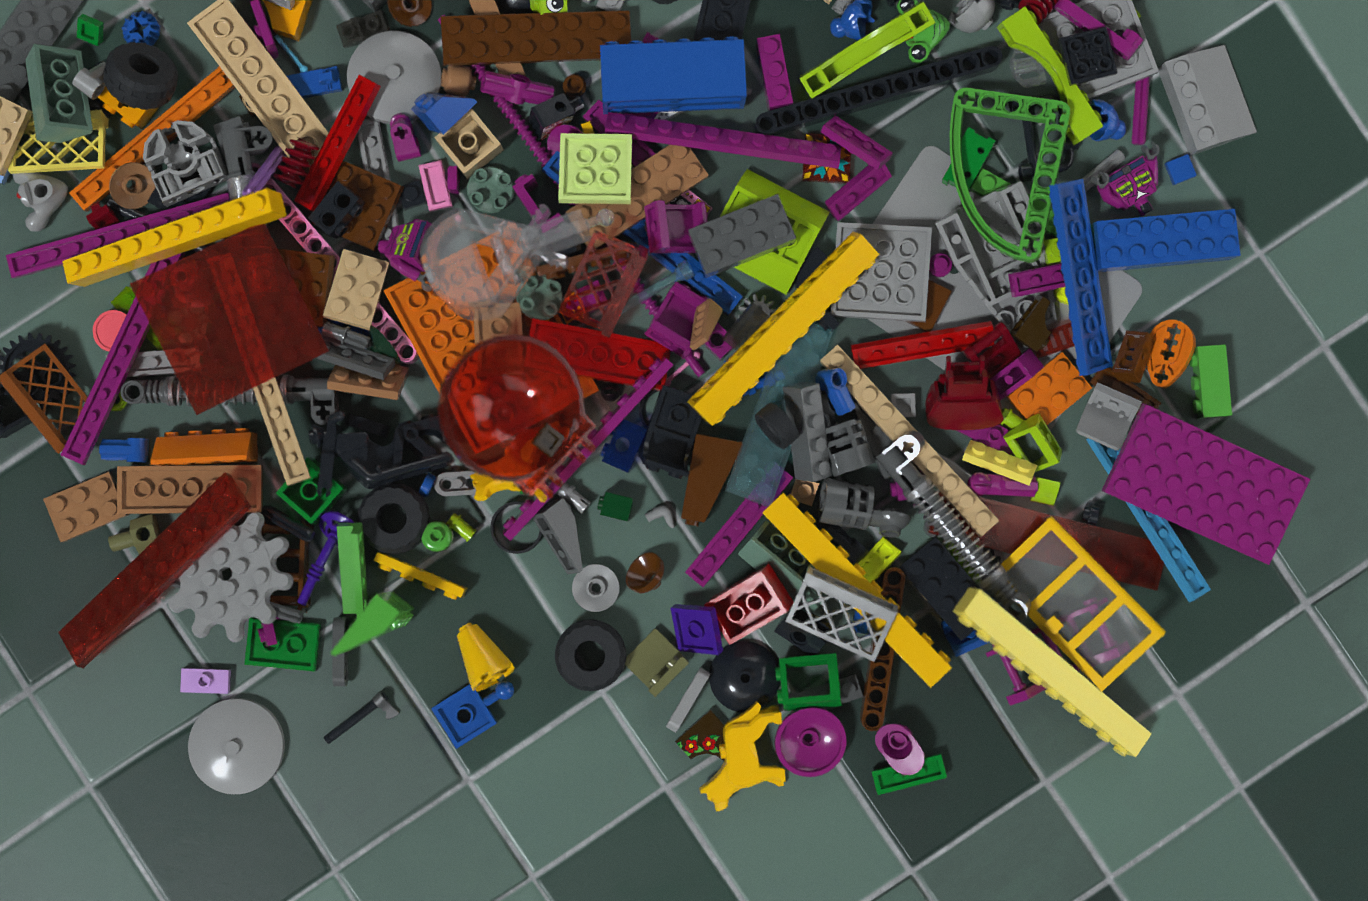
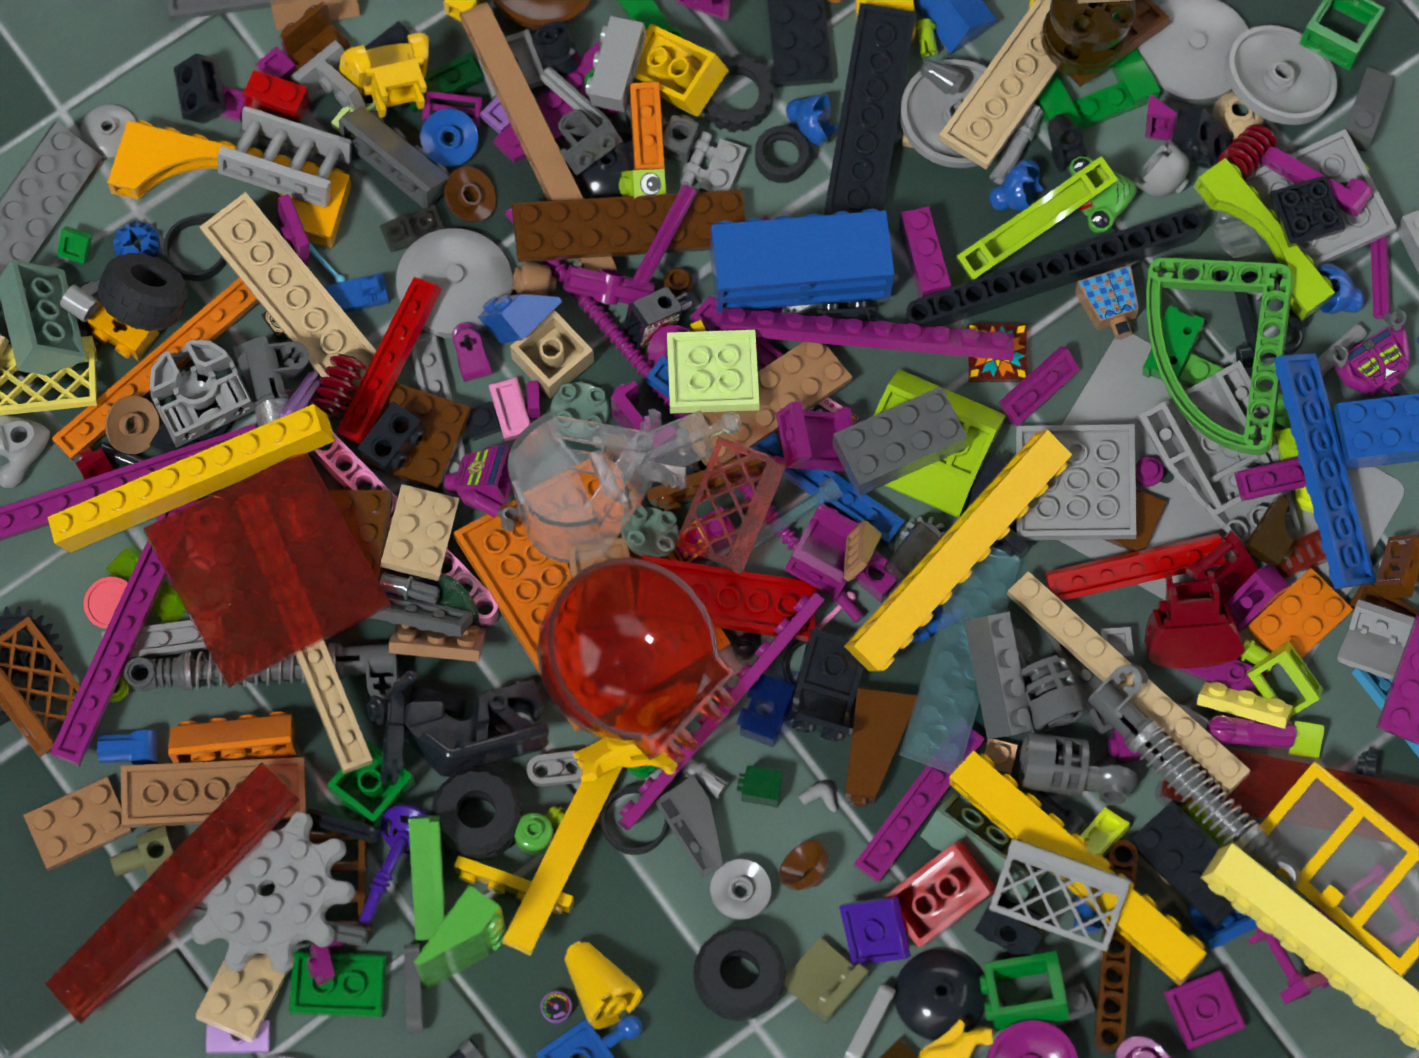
camera: 10 degrees left, 15 degrees down
blue tile [419,473,436,497] -> none
dark brown tile [531,423,565,457] -> none
black tyre [755,403,799,449] -> none
blue piece [815,368,855,415] -> none
magenta plate [821,116,893,170] -> none
none -> black tyre [163,216,227,281]
none -> tan plate [196,953,290,1043]
none -> yellow tile [502,734,623,956]
none -> tile [541,991,572,1024]
none -> magenta axle [633,185,696,287]
none -> black hinge [815,301,876,322]
none -> torso [1075,265,1138,340]
none -> magenta plate [1163,970,1246,1051]

